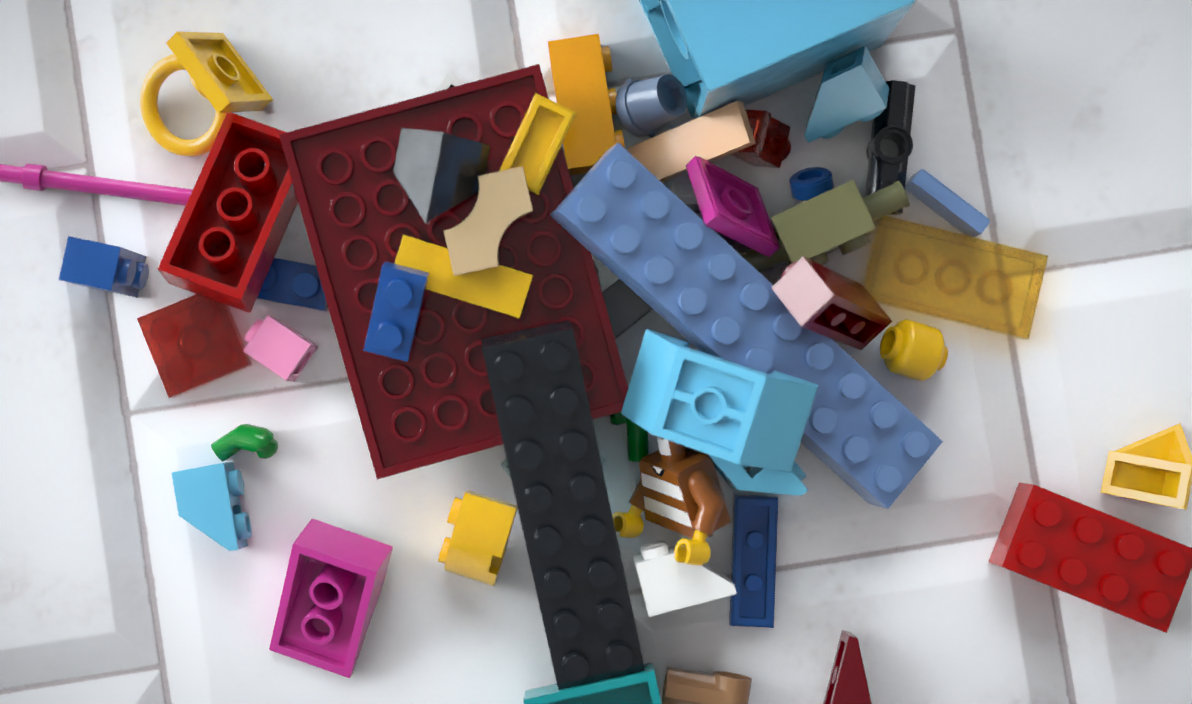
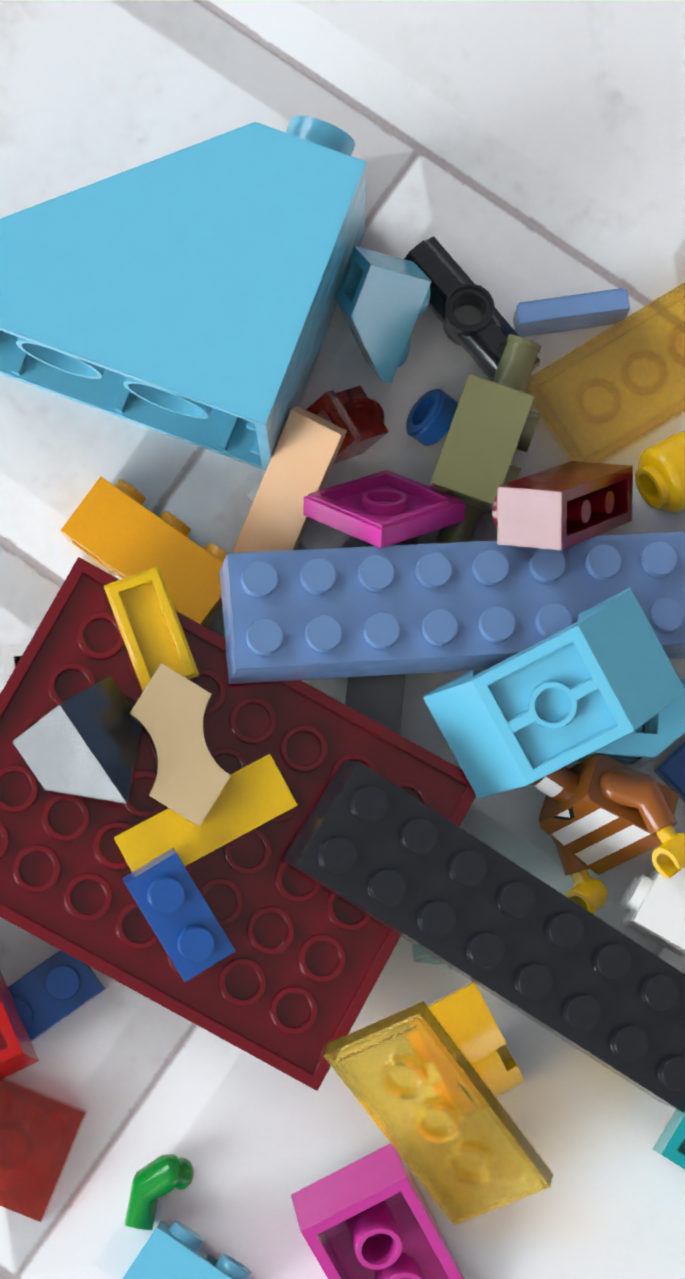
camera: 40 degrees left, 5 degrees down
bright pink brick [243,315,318,382] -> none
green arm [610,412,649,462] -> none
sand blue piece [616,74,687,138] -> none
none -> clear yellow tile [323,1001,553,1225]

